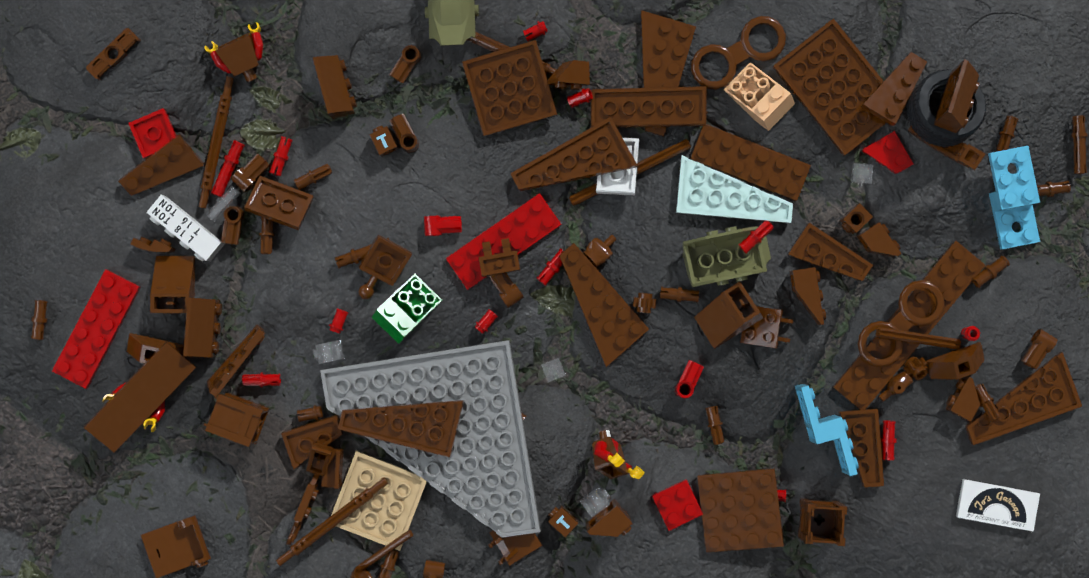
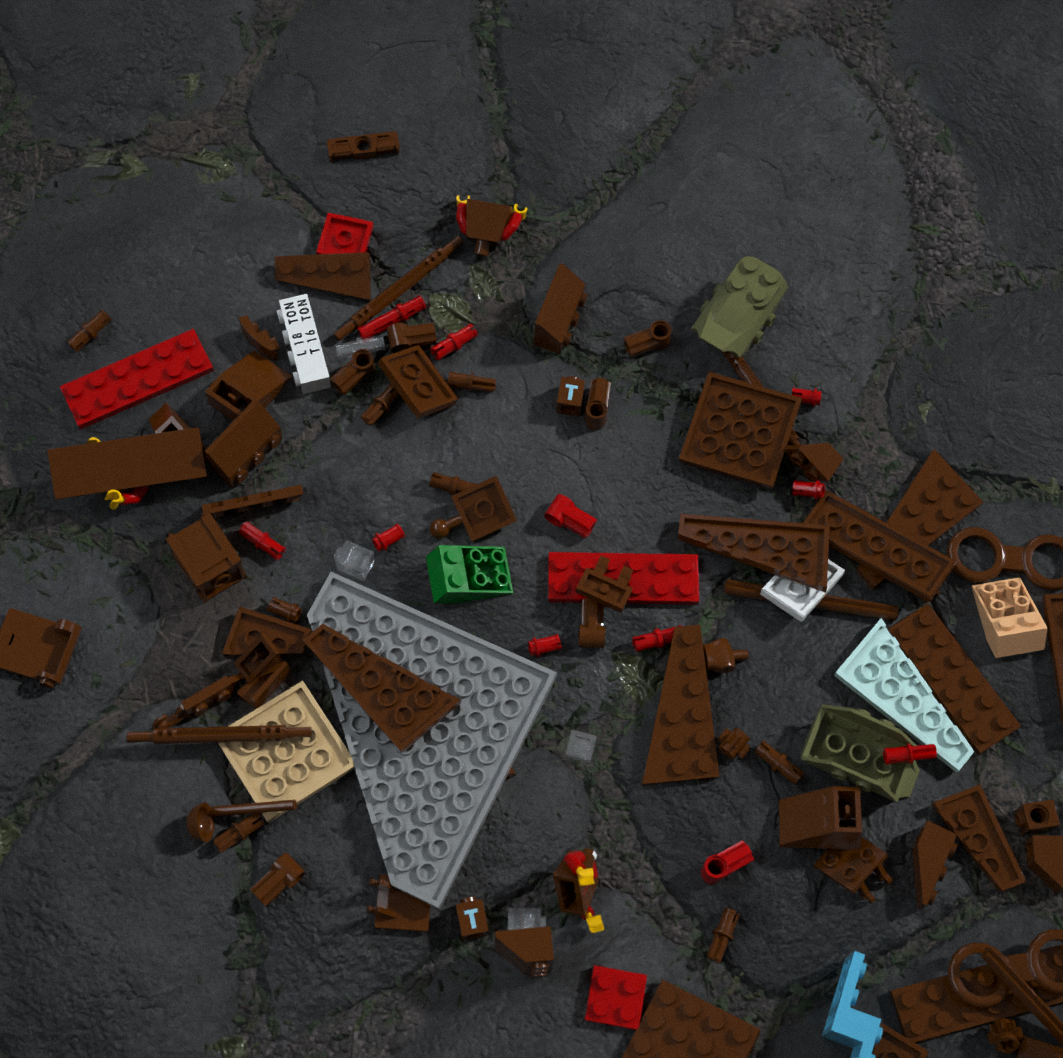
camera: 25 degrees right, 20 degrees down
reddish brown piece [878,371,913,402] -> none

